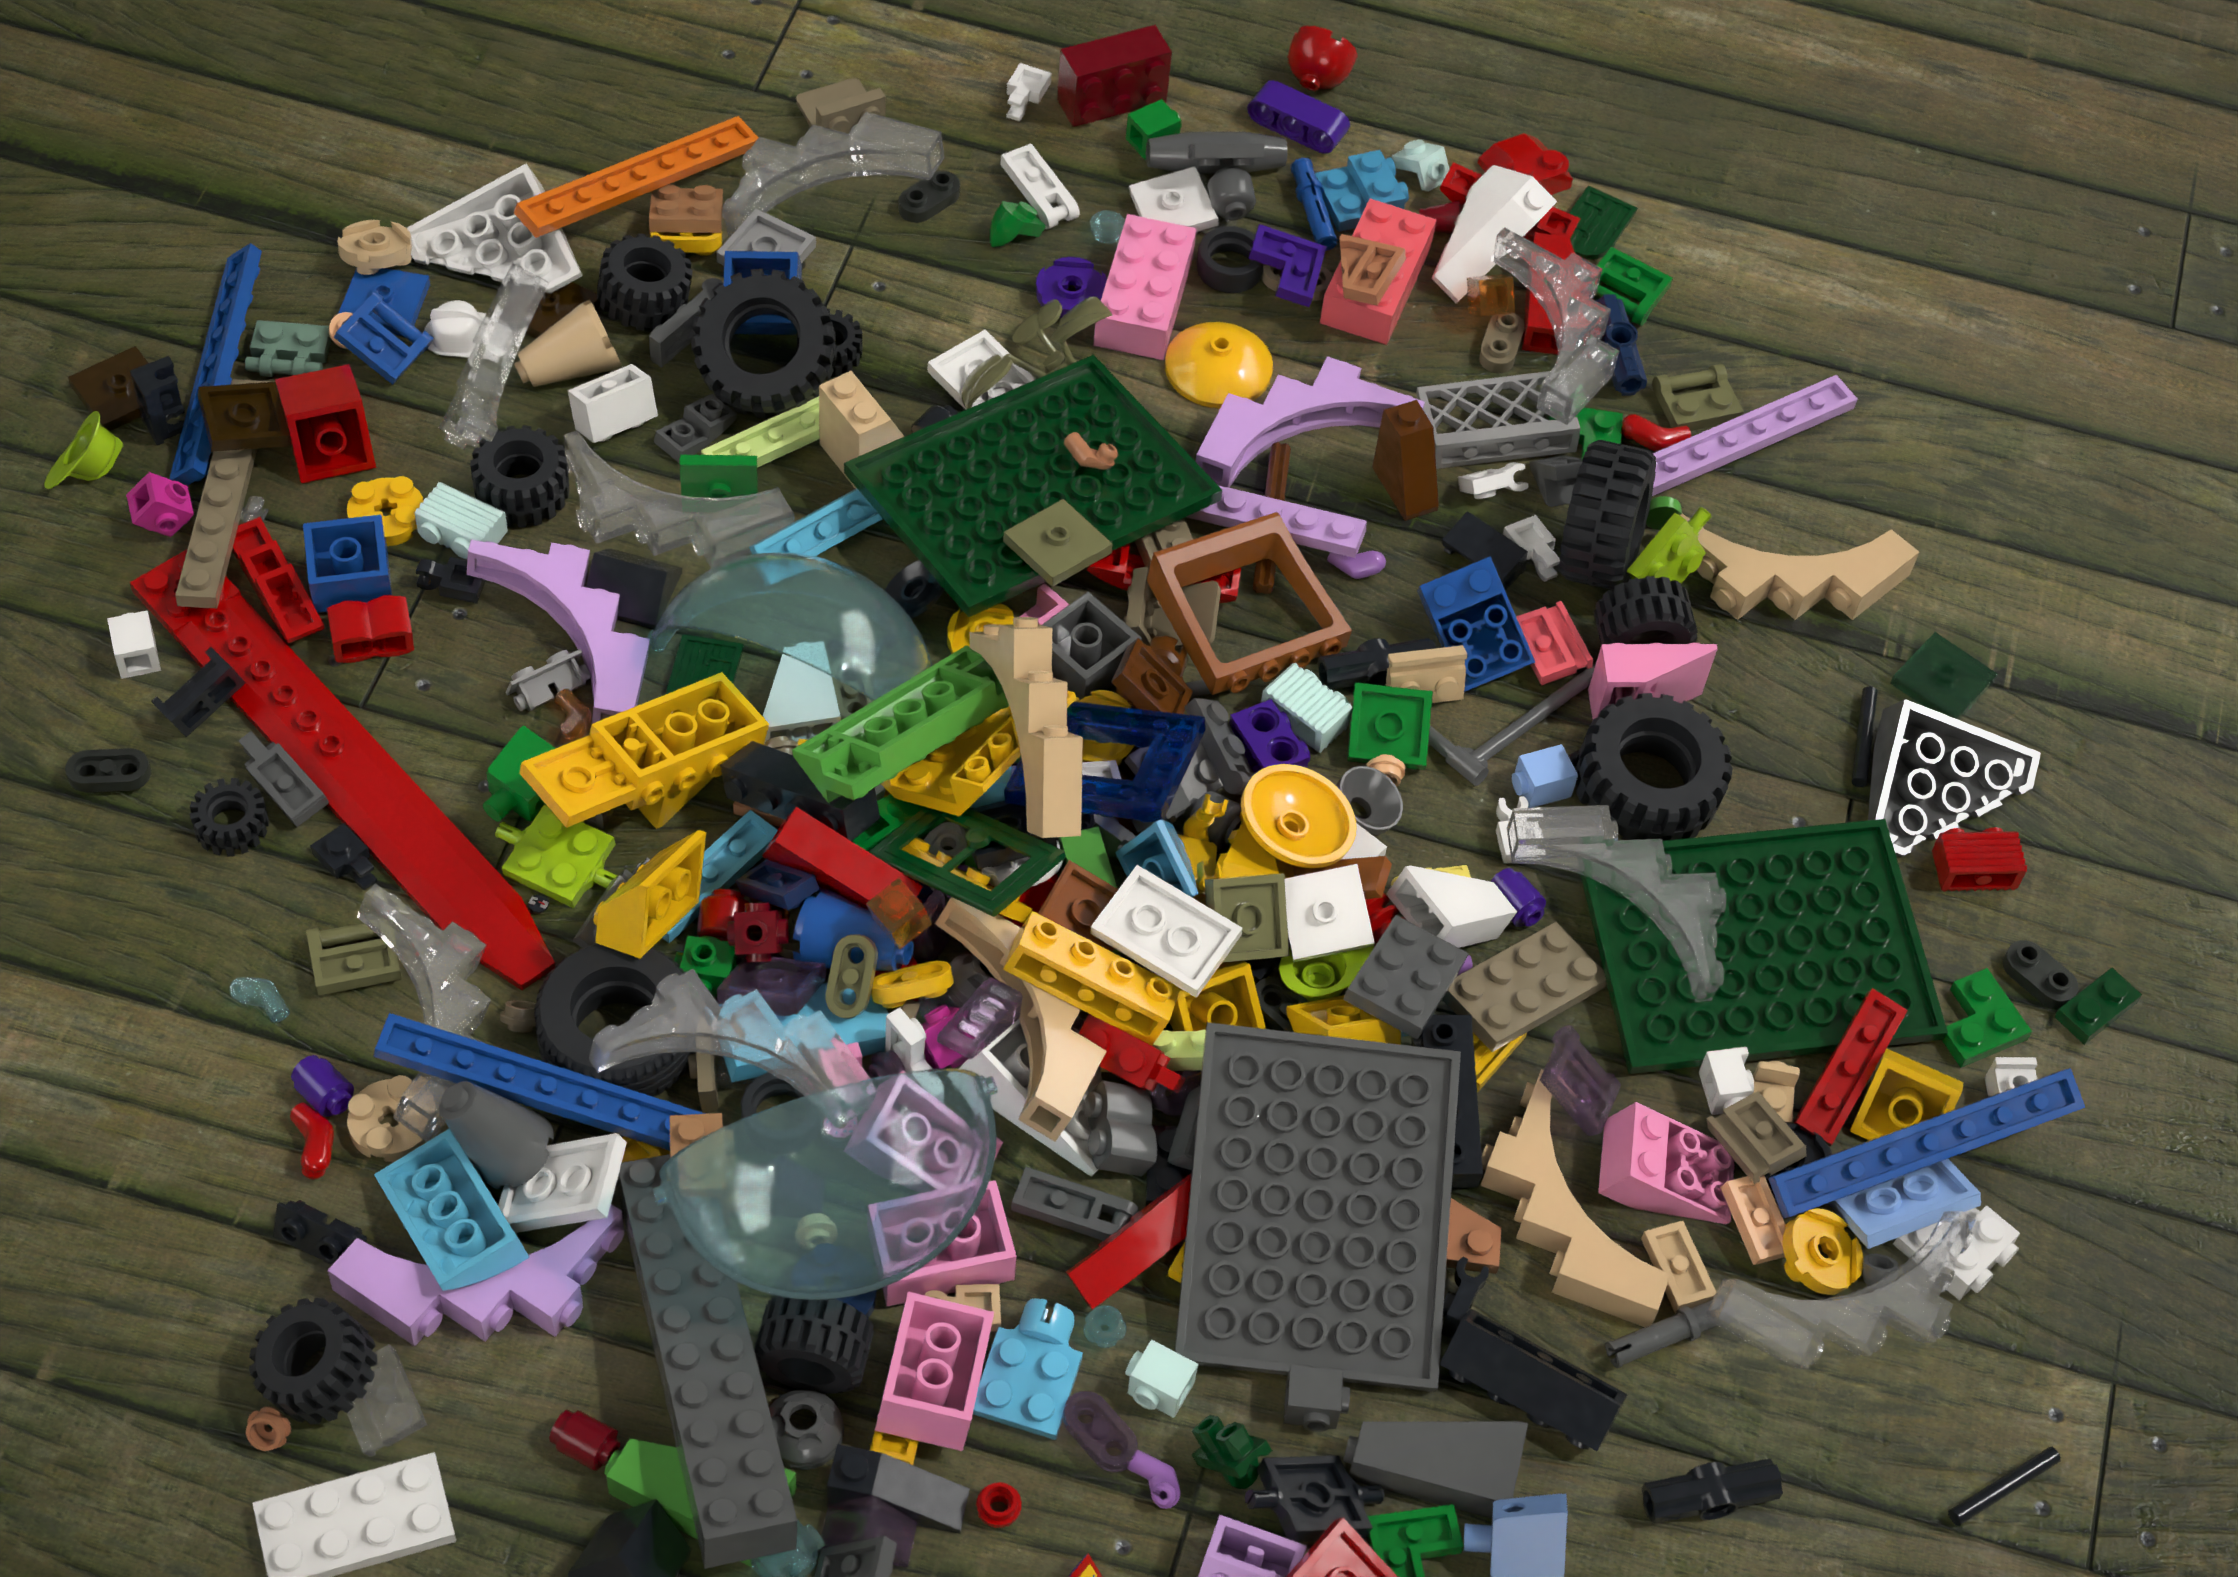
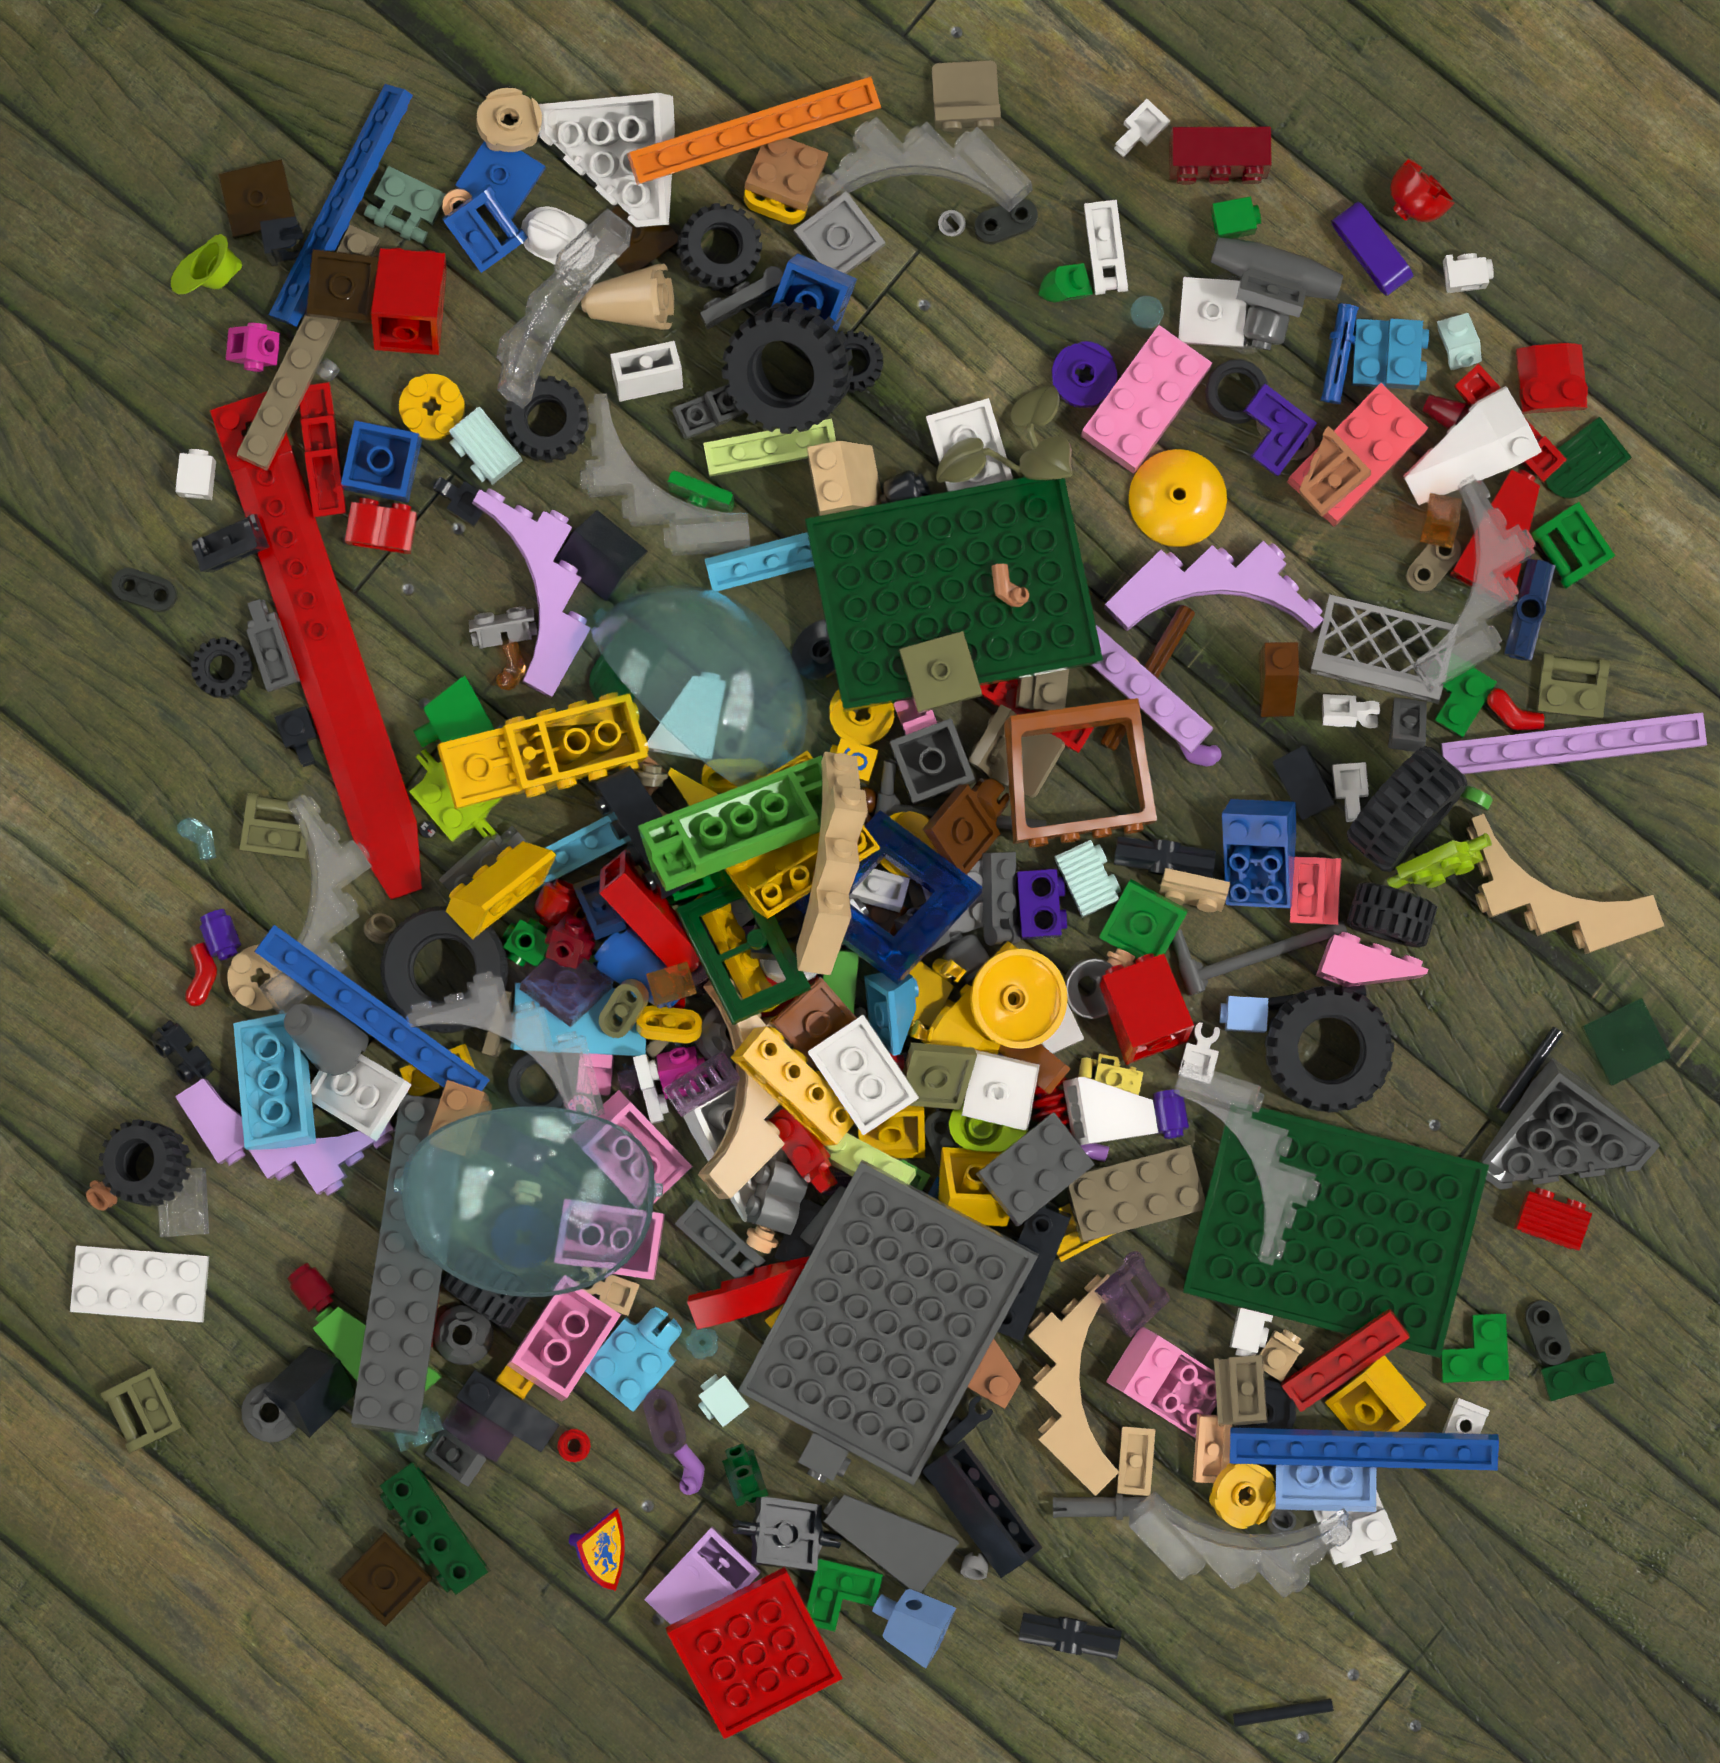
camera: 30 degrees right, 30 degrees up
none -> light nougat plate [746,1225,778,1254]
none -> light grey hinge [938,210,966,237]
none -> light grey hinge [961,1552,988,1580]
none -> red slope [1099,953,1194,1065]
none -> white brick [1443,253,1493,293]

